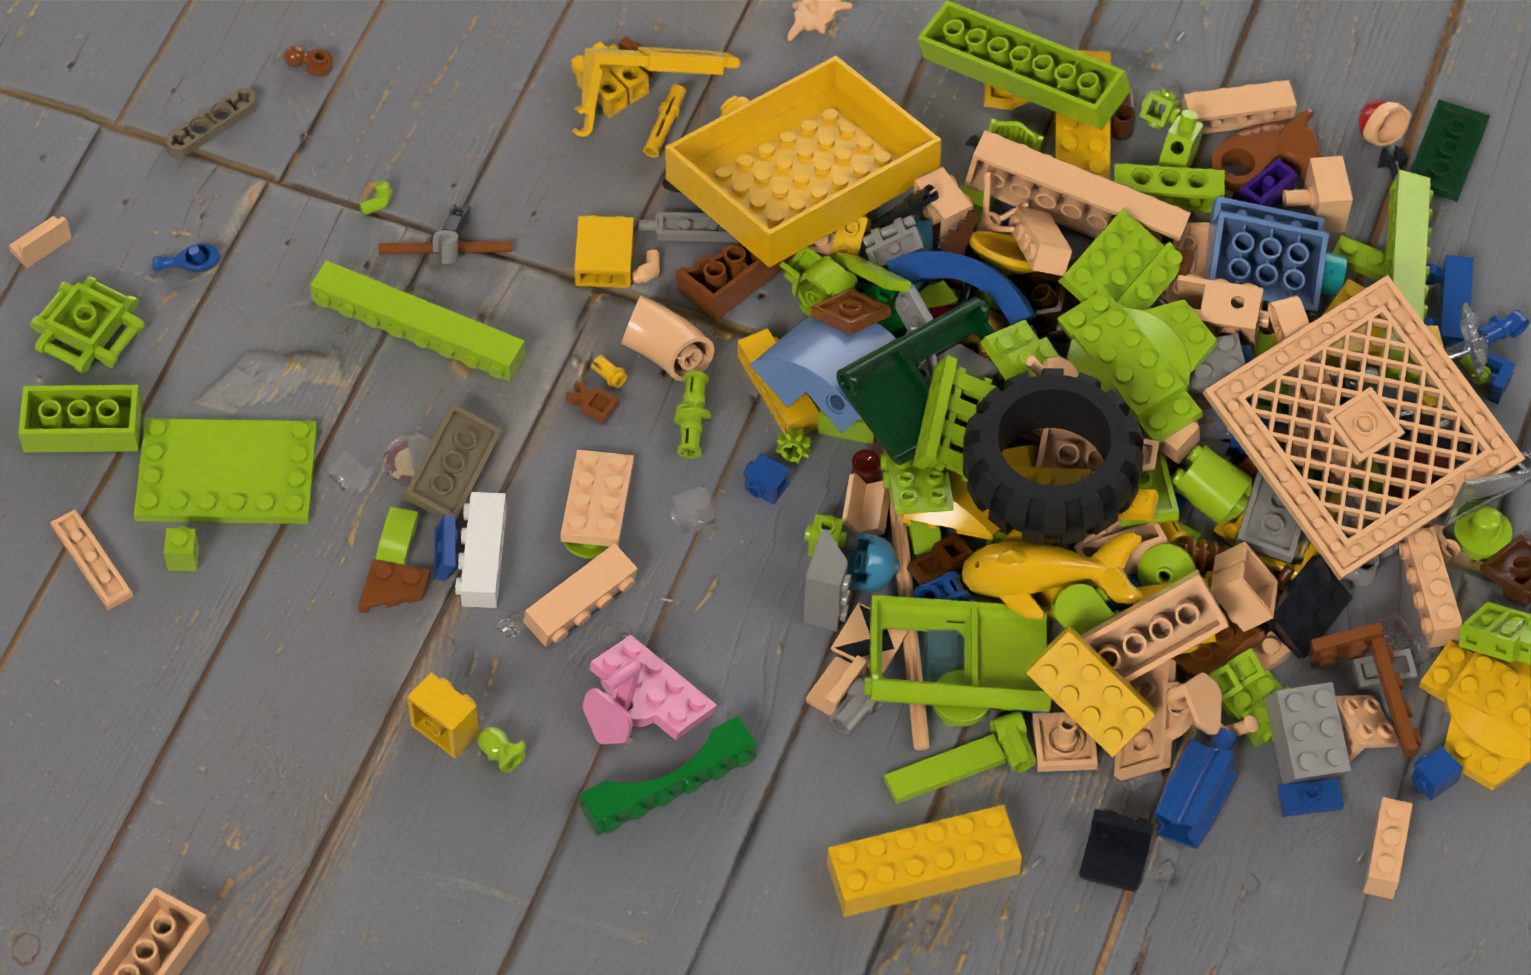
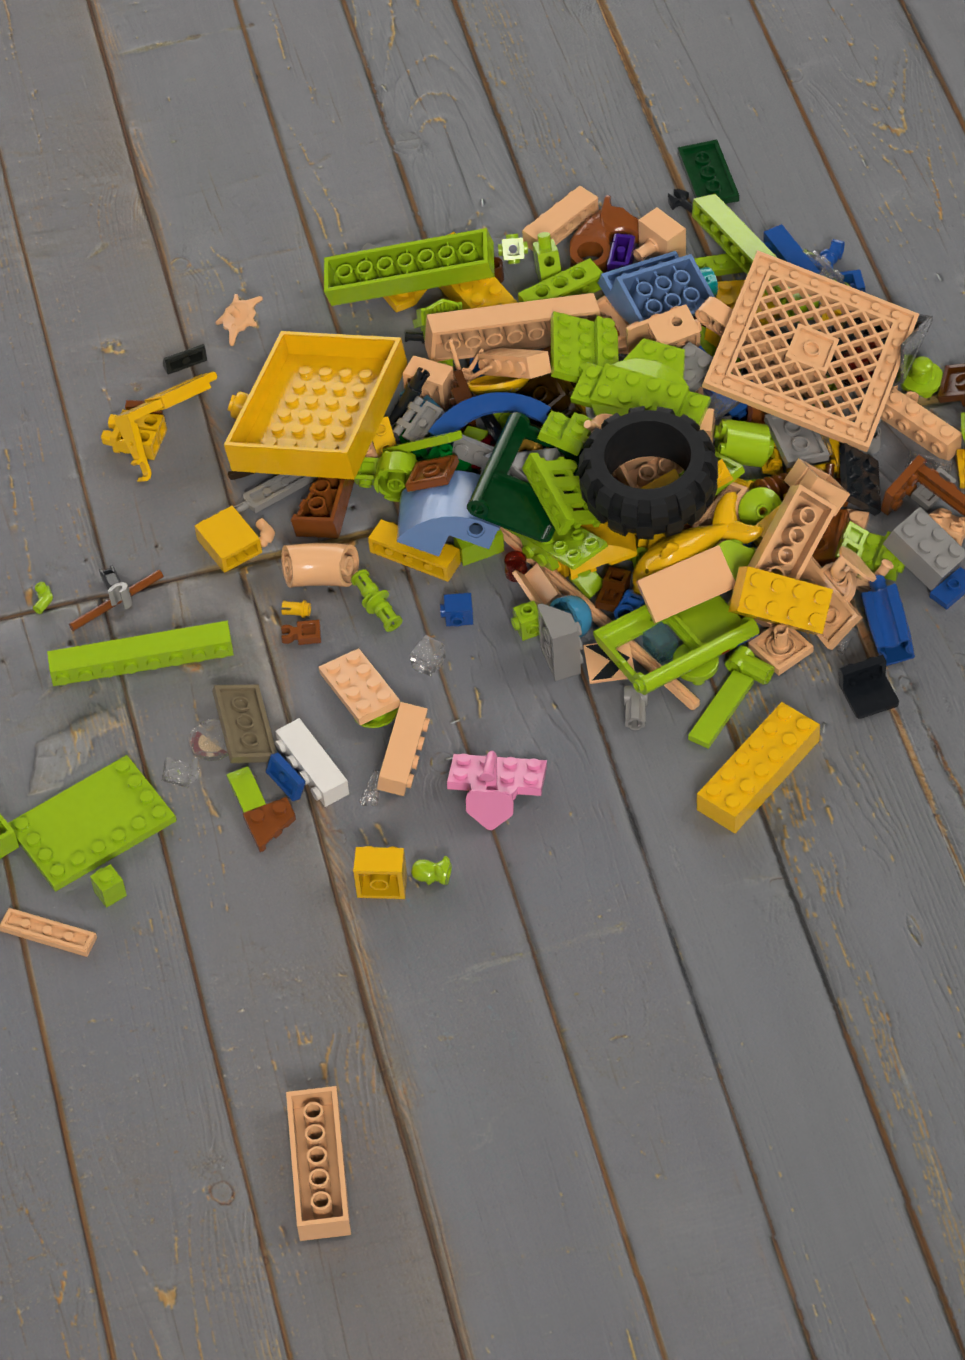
camera: 30 degrees left, 5 degrees down
green arch [579,716,756,836] -> none
yellow pin [643,84,687,158] -> none
lime gear [776,427,812,464] -> none
light nougat panel [806,655,867,716] -> none
light nougat piece [1358,100,1412,146] -> none
none -> pearl dark grey slope [163,344,207,374]
none -> light nougat tile [636,545,735,624]

